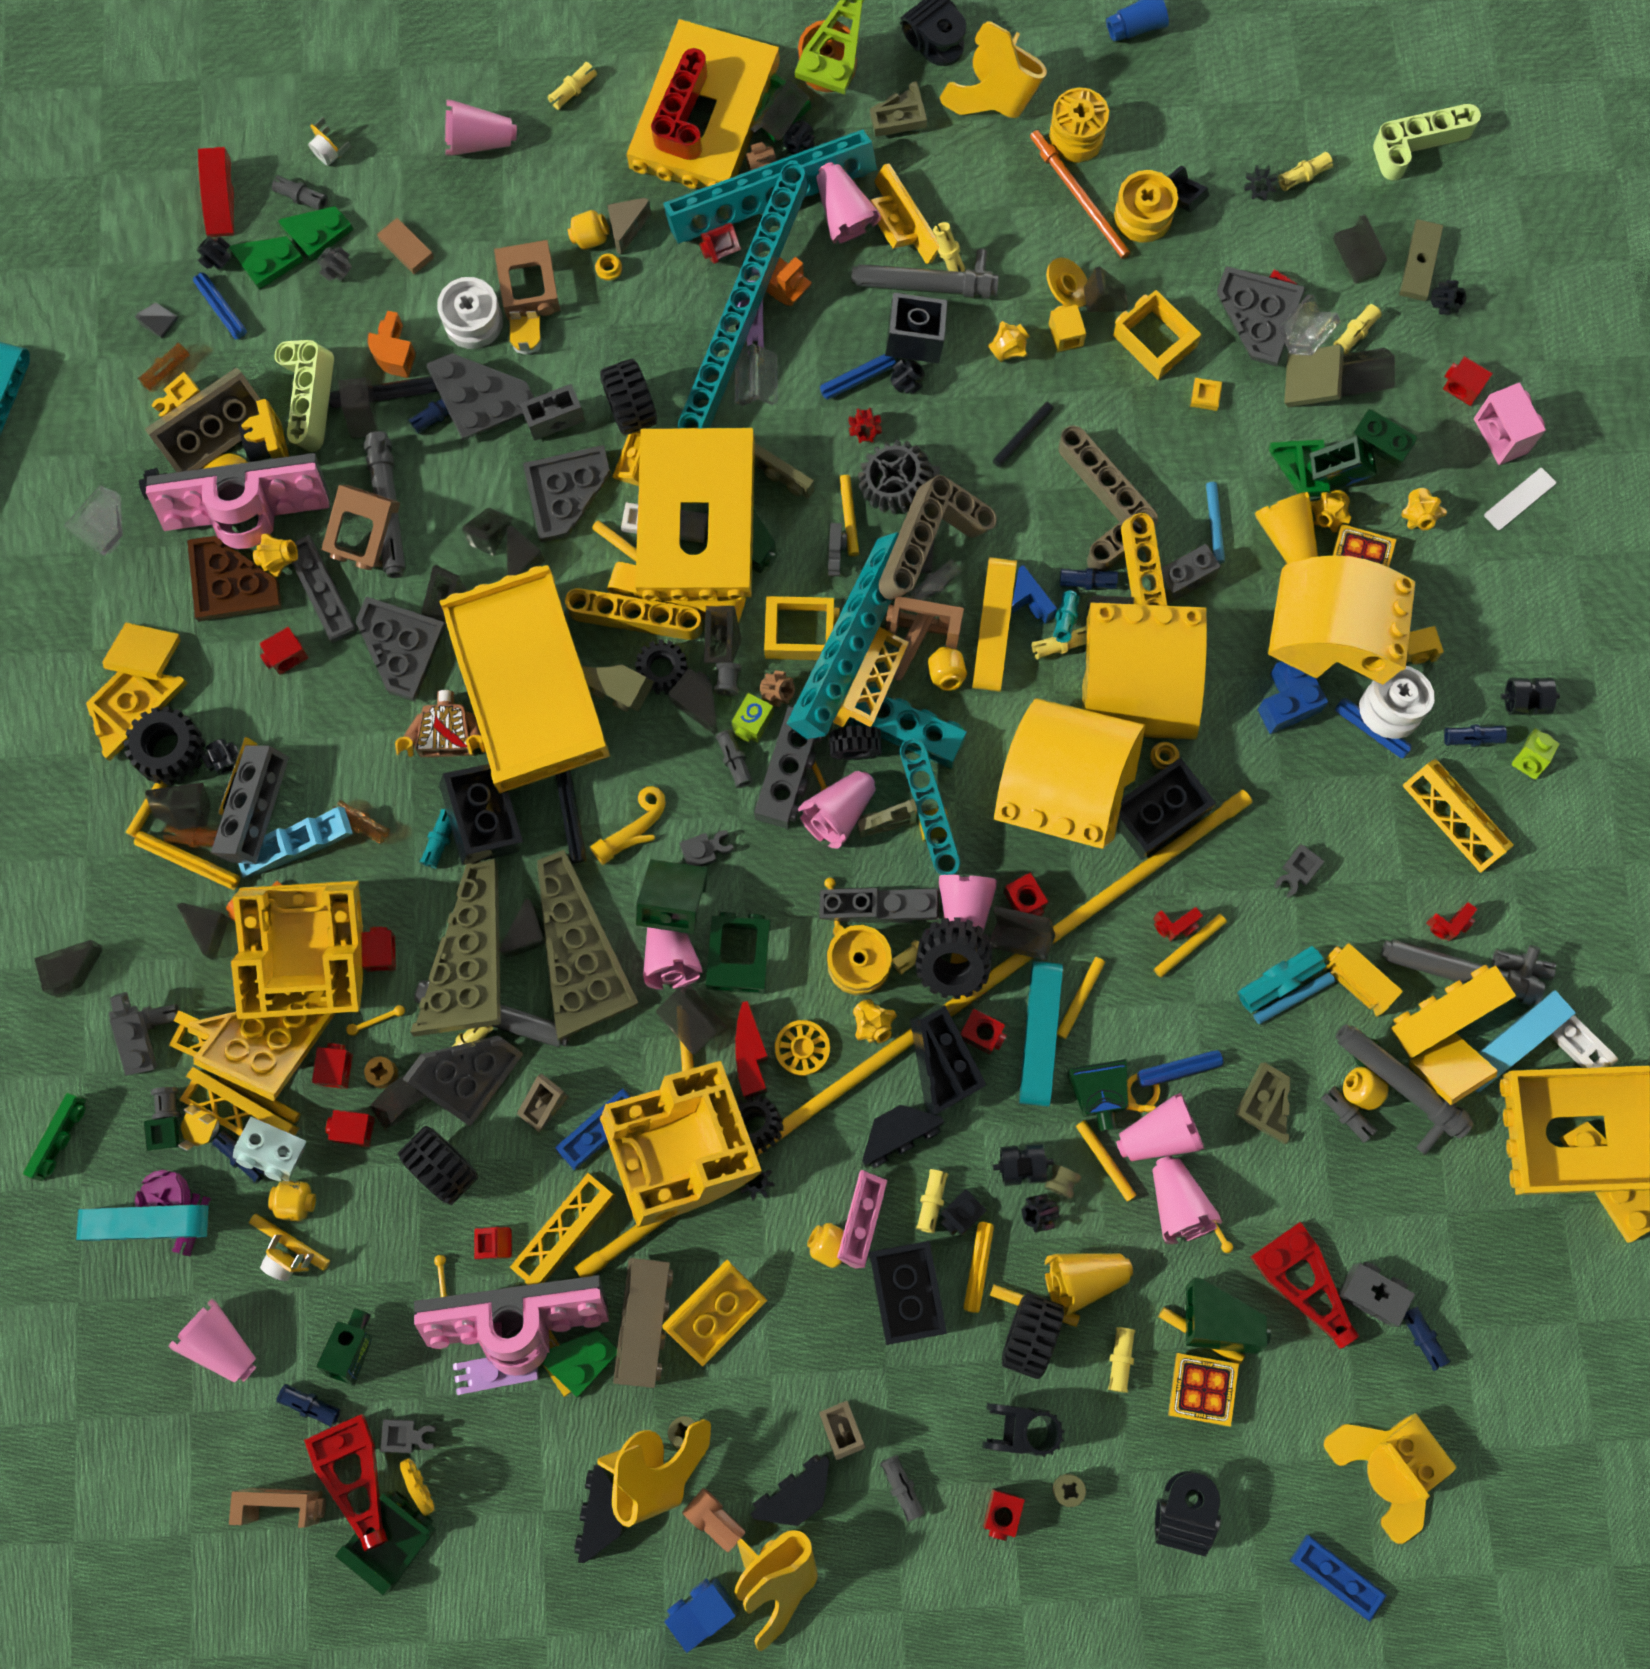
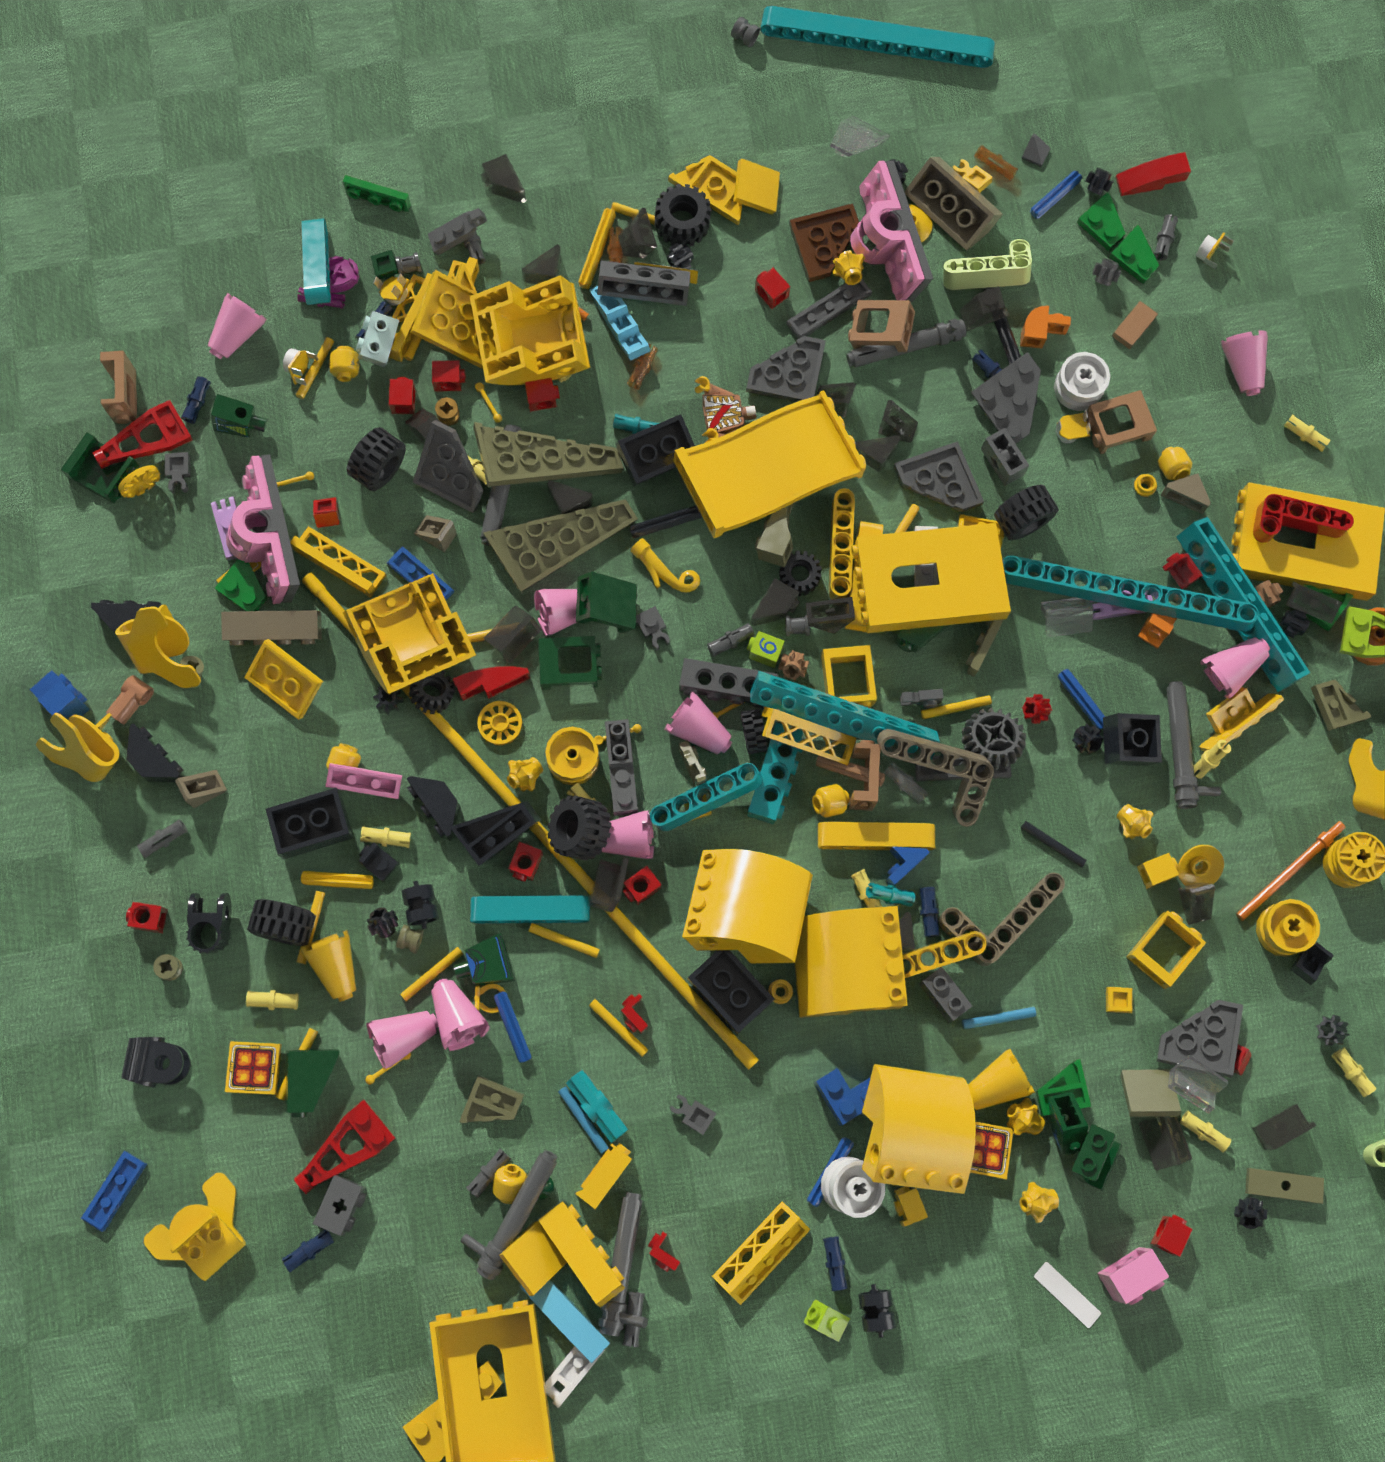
camera: 75 degrees right, 0 degrees up
yellow piece [239,399,289,462] -> none

